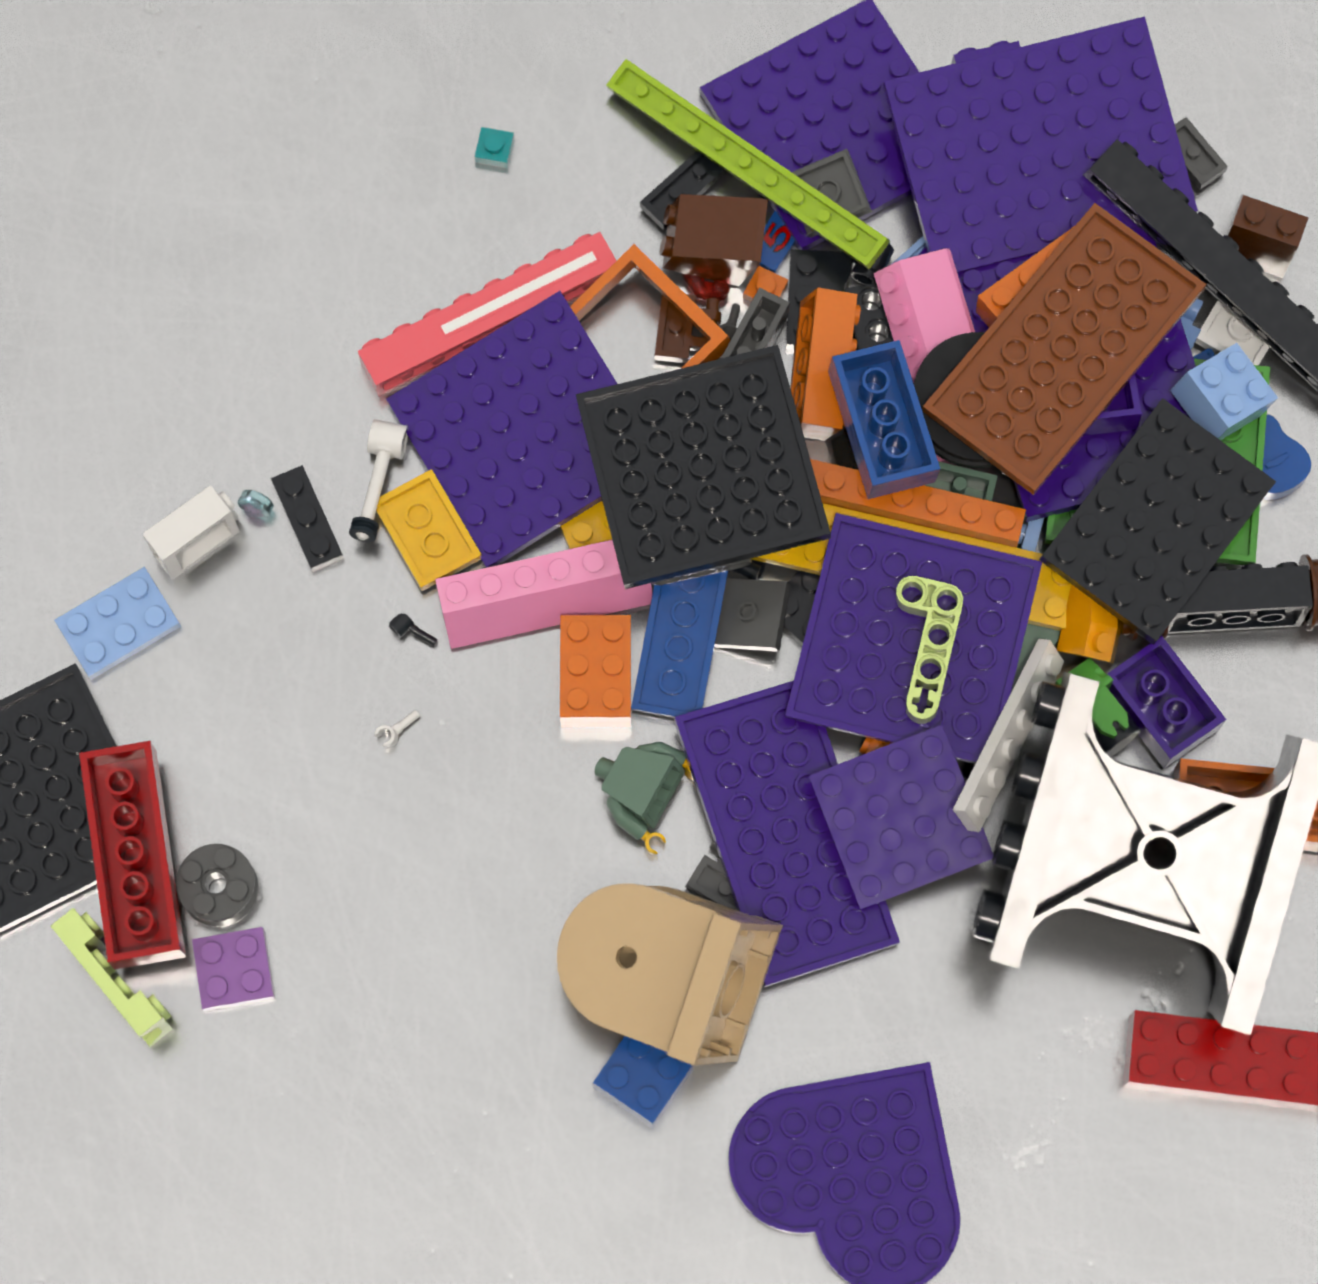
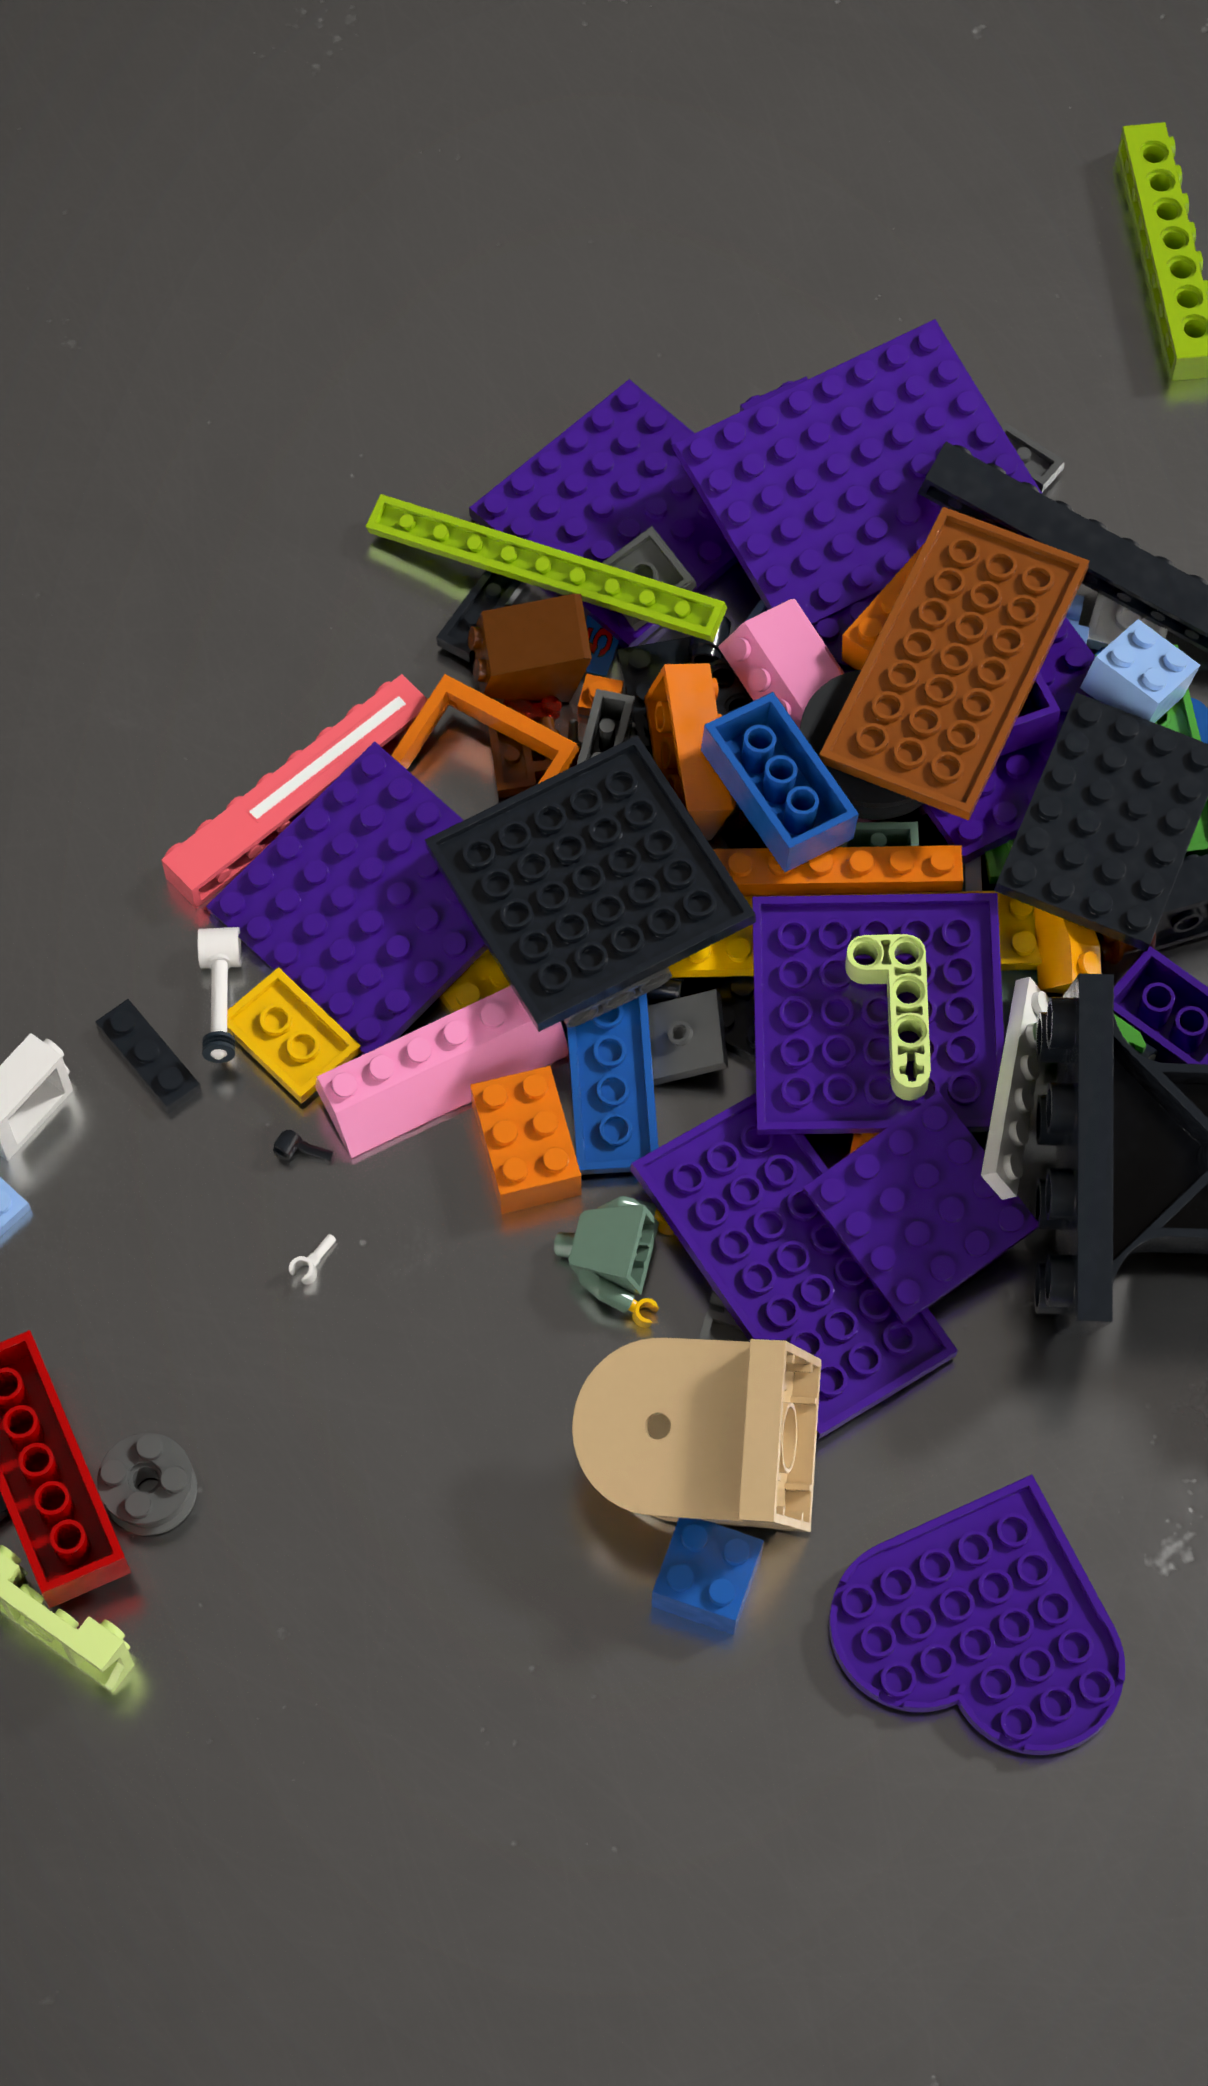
camera: 15 degrees left, 10 degrees down
medium lavender plate [192,927,275,1011] -> none
clear light blue tile [237,490,274,519] -> none
teal plate [474,127,514,168] -> none
reddish brown slope [1227,195,1309,278] -> none

